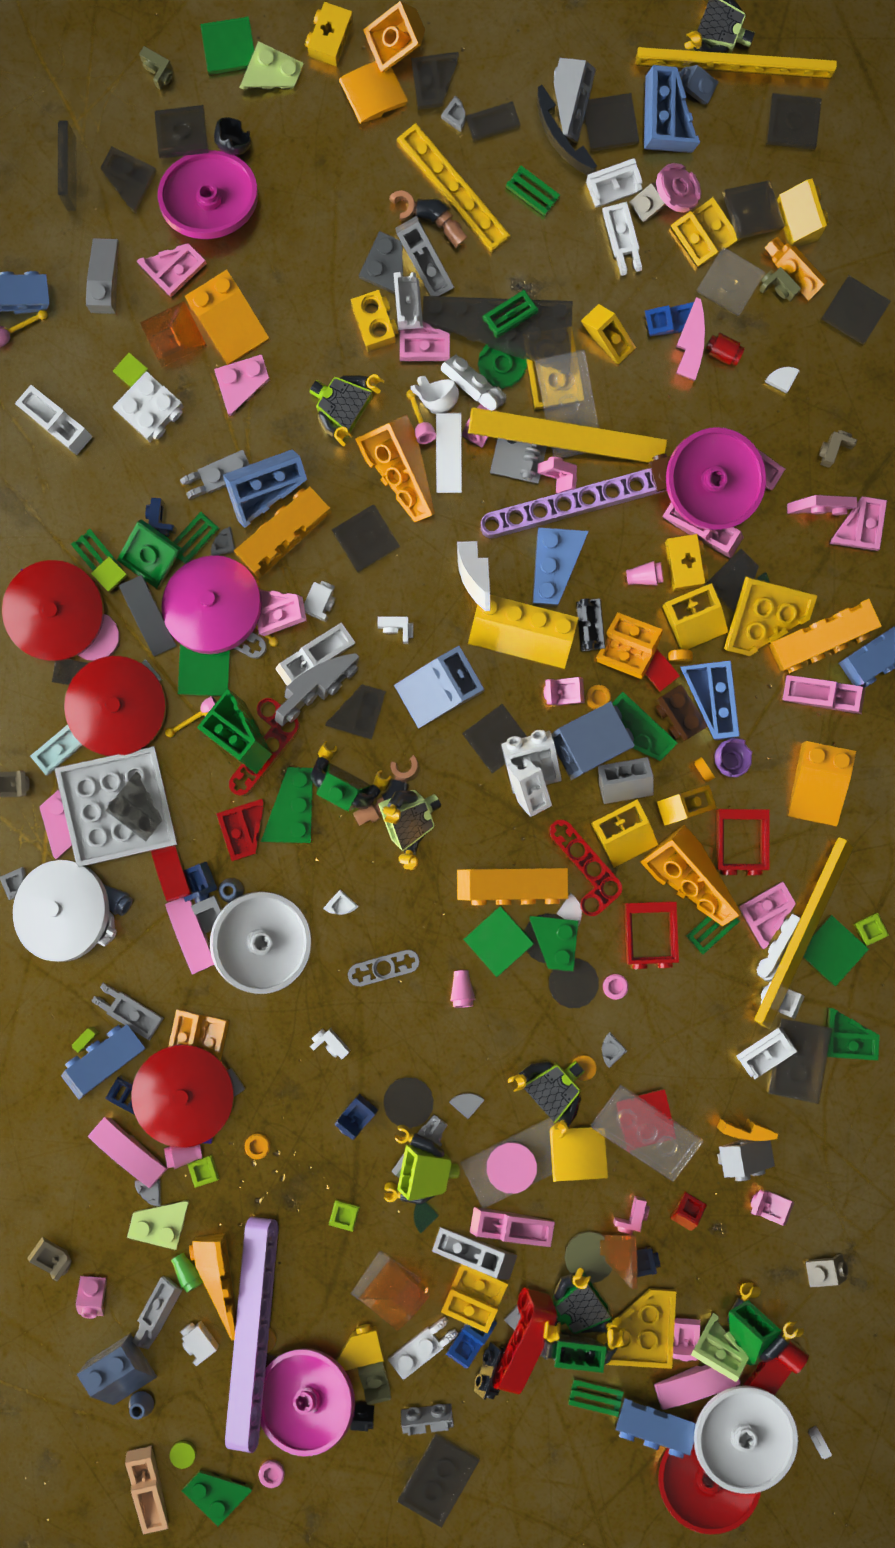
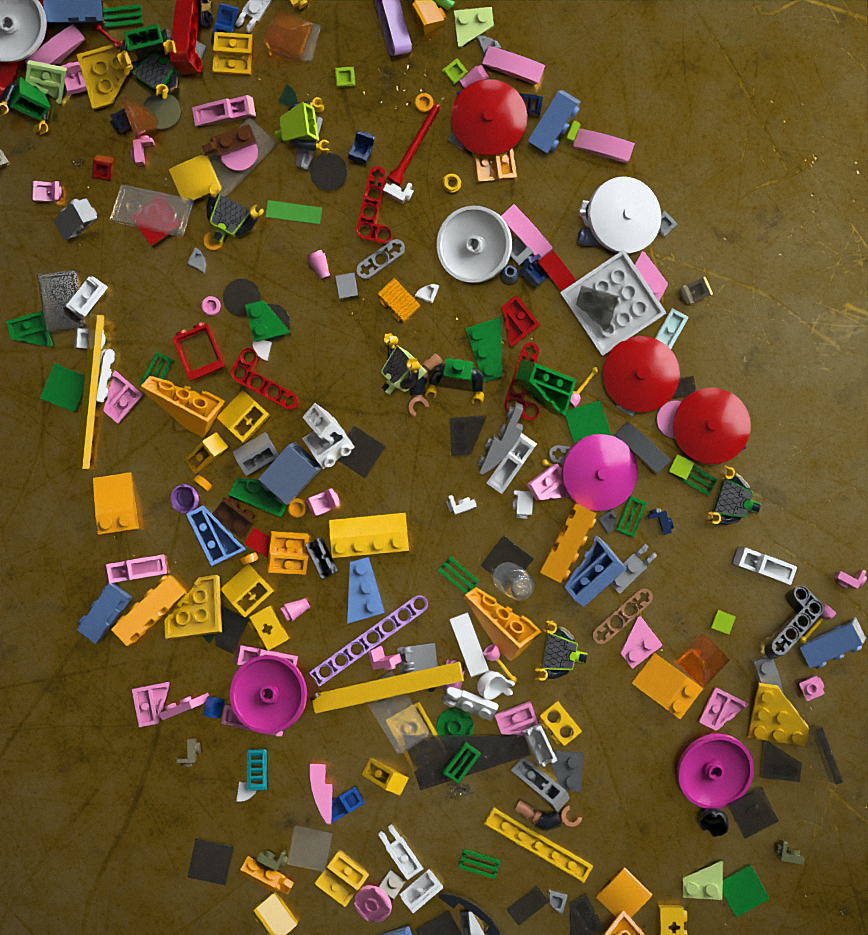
camera: 155 degrees right, 0 degrees up
light grey hinge [92,983,164,1040] -> none
white plate [113,371,184,442] -> none
green tile [117,519,182,589] -> none
slope [394,646,484,729] -> none
light grey slope [432,1227,517,1280] -> none
light grey tile [449,1093,485,1119] -> none
white slope [457,541,490,611] -> none
light orange wedge [457,868,568,905] -> none
green tile [463,906,535,977] -> none
red brick [706,332,745,366] -> none
red window [716,809,770,875] -> none
light orange slope [717,1118,779,1141] -> none
clear smoke tile [722,180,785,239] -> none
lime tile [854,913,889,946] -> none
none -> red hinge [95,24,122,49]
none -> reddish brown hinge [202,124,257,156]
none -> blue plate [203,697,225,718]
none -> teal slope [247,750,267,791]
none -> bright green sticker [265,200,322,224]
none -> light grey panel [335,273,358,301]
none -> red beam [356,166,392,246]
none -> light orange brick [378,278,421,323]
none -> red piece [387,103,440,186]
none -> green tile [438,556,479,594]
none -> yellow plate [442,174,461,193]
none -> clear piece [493,562,535,600]
none -> bright pink slope [573,128,635,164]
none -> medium nougat beam [592,589,653,644]
none -> torso [708,466,761,525]
none -> yellow plate [747,683,809,747]
none -> black beam [764,585,823,659]
none -> bright pink bracket [799,675,825,701]

